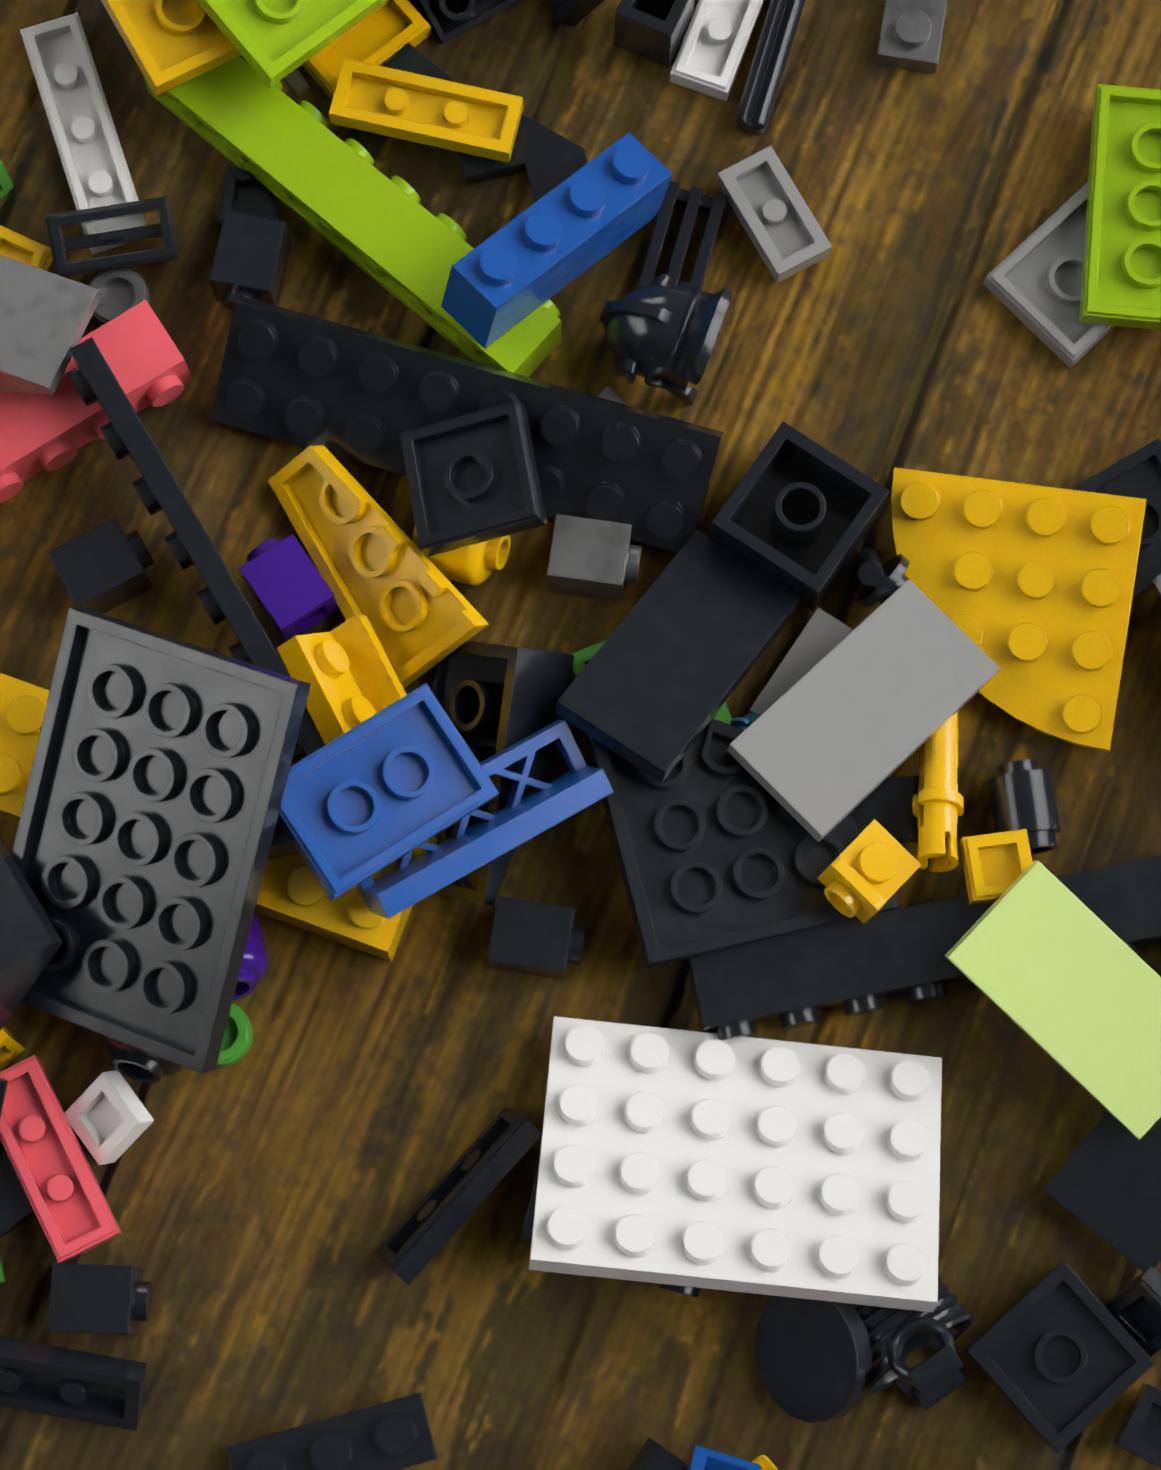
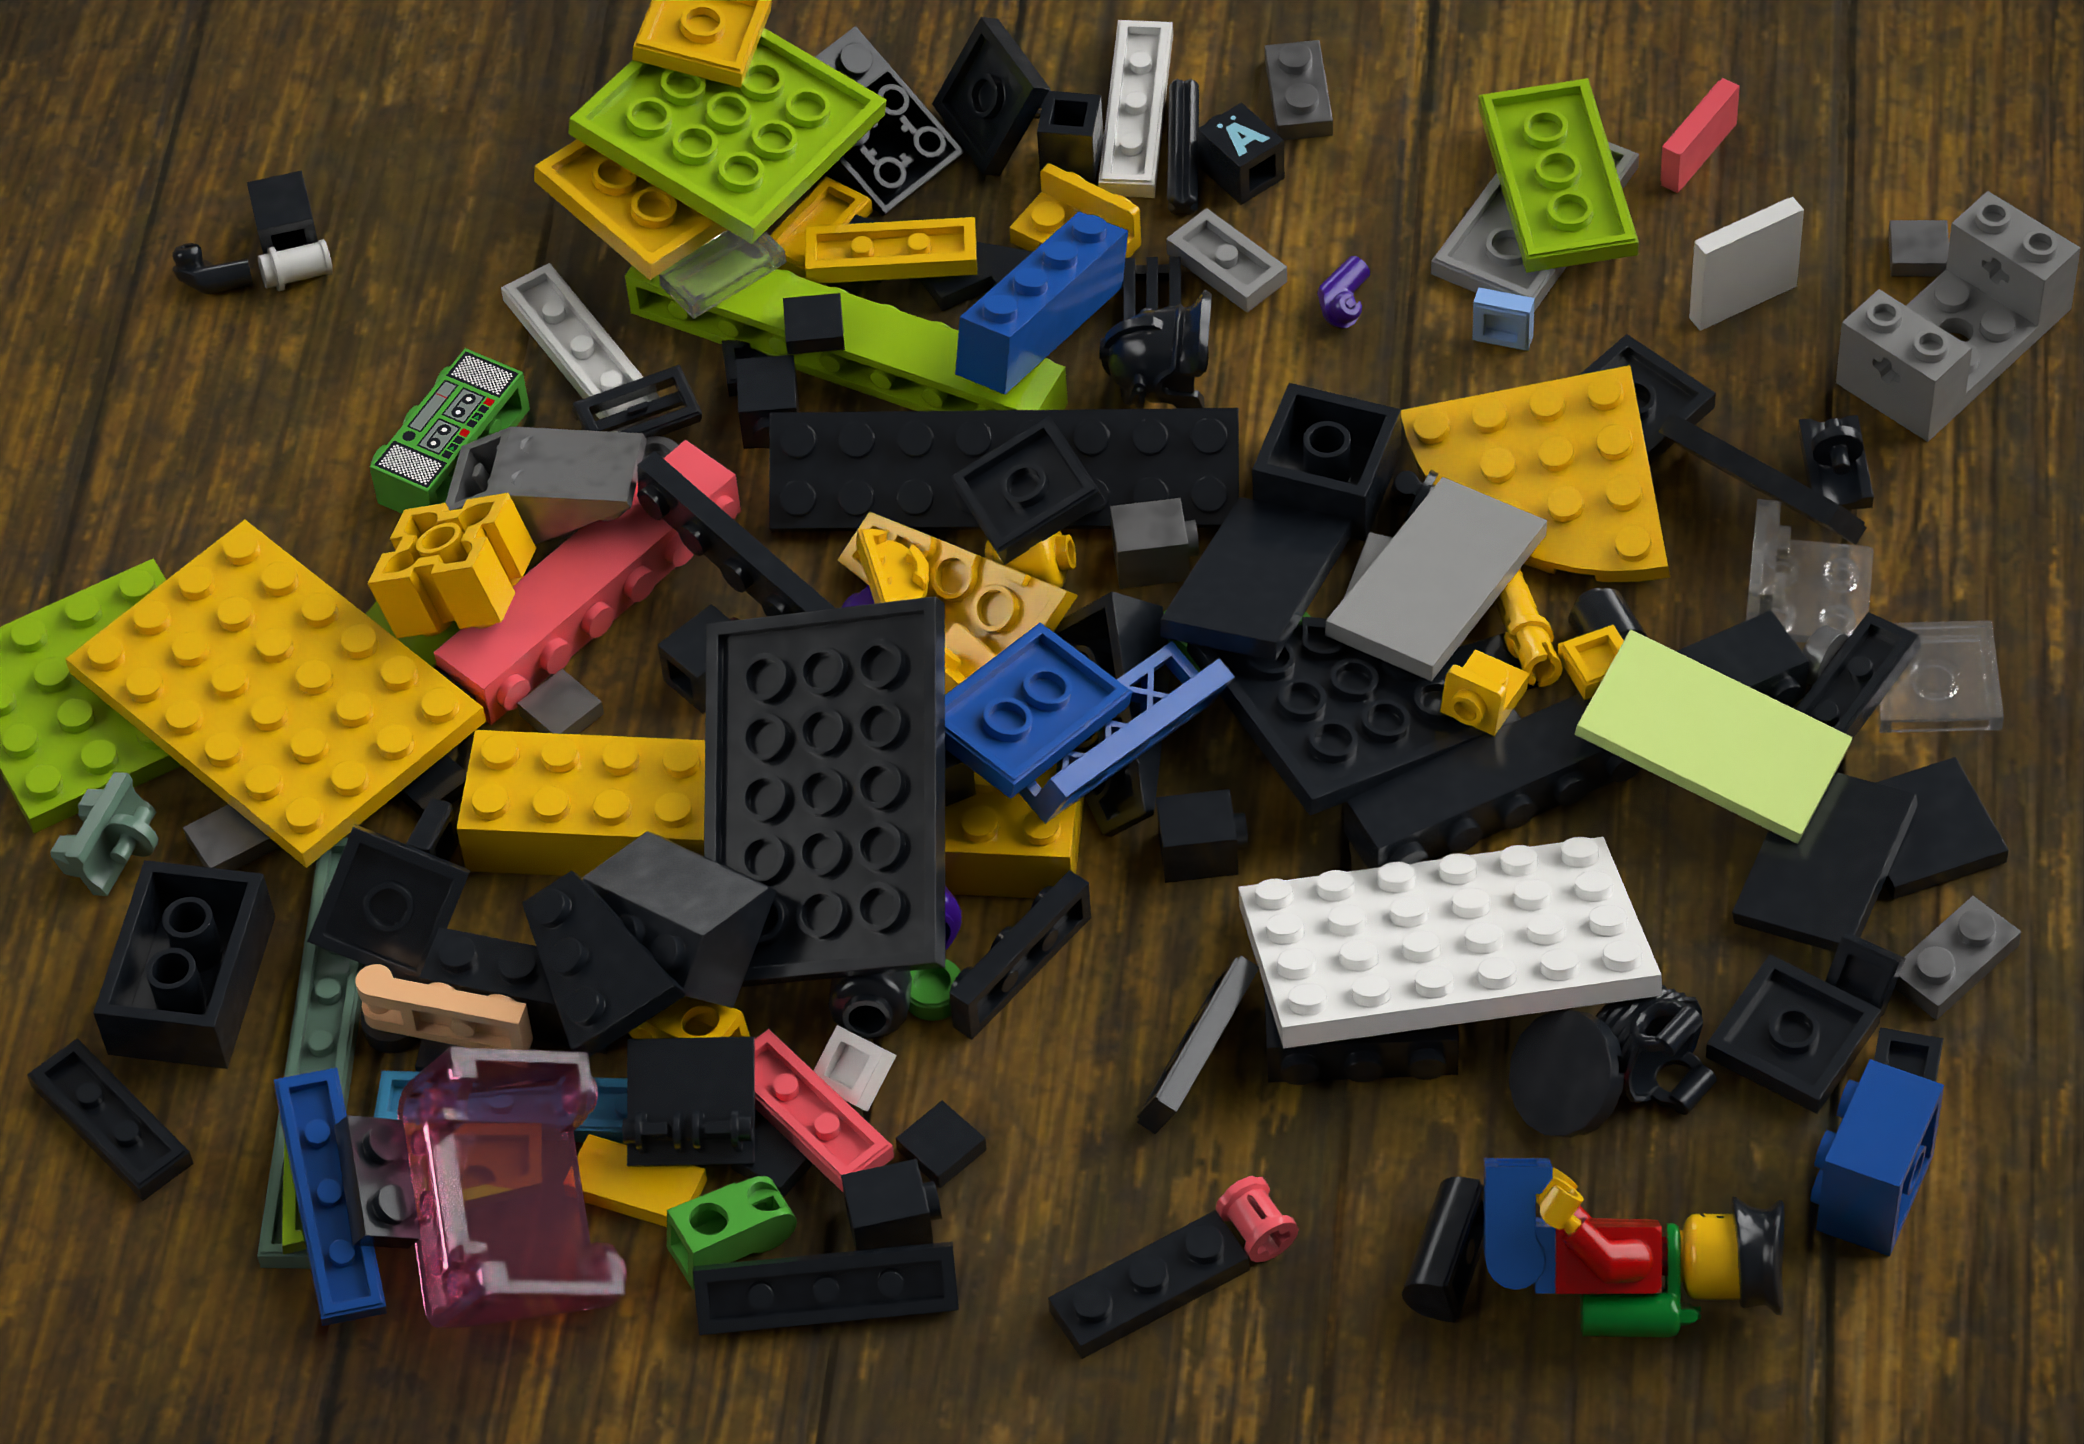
camera: 10 degrees left, 25 degrees down
none -> clear tile [659,230,786,319]
none -> black tile [783,293,845,355]
none -> yellow tile [856,529,929,604]
none -> black tile [895,1100,987,1188]
none -> black plate [949,870,1091,1040]
none -> yellow bracket [1009,163,1141,258]
none -> black brick [1198,102,1285,205]
none -> coral bush [1215,1176,1299,1262]
none -> dark purple arm [1317,256,1370,328]
none -> light blue tile [1473,287,1535,351]

